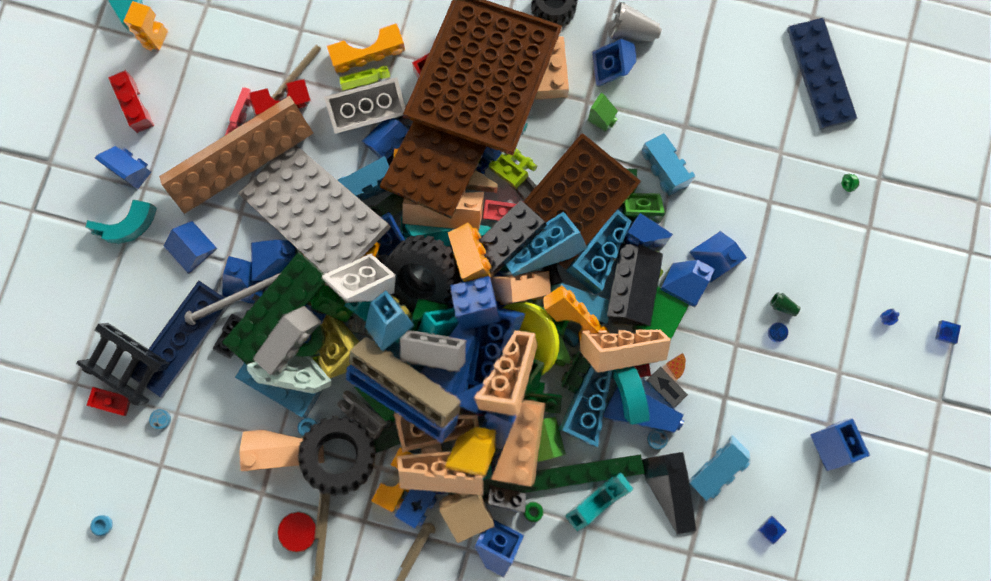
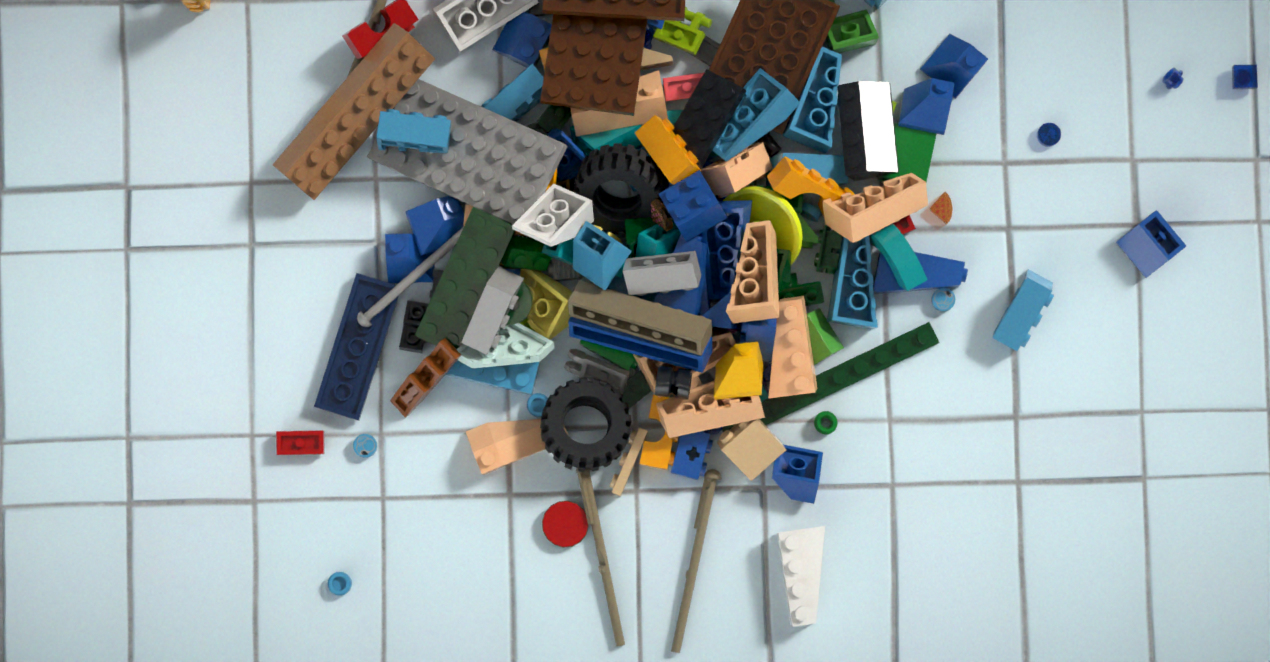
camera: 15 degrees left, 5 degrees up
black fence [76,323,170,405] -> none
teal arch [85,199,157,244] -> none
blue slope [95,146,151,190] -> none
red arch [108,70,154,133] -> none
blue slope [163,221,218,274] -> none
coral hinge [225,87,251,135] -> none
black hinge [484,485,526,513] -> none
teal arch [565,473,633,532] -> none
blue slope [623,213,673,249] -> none
black wedge [642,452,697,535] -> none
dark grey tile [646,367,688,408] -> none
clear blue plate [757,515,787,545] -> none
dark green cone [770,292,801,317] -> none
none -> dark azure wedge [376,109,451,153]
none -> dark orange slope [390,338,461,418]
none -> tan plate [609,427,648,497]
none -> clear orange tile [651,199,673,231]
none -> black wheel [655,365,692,400]

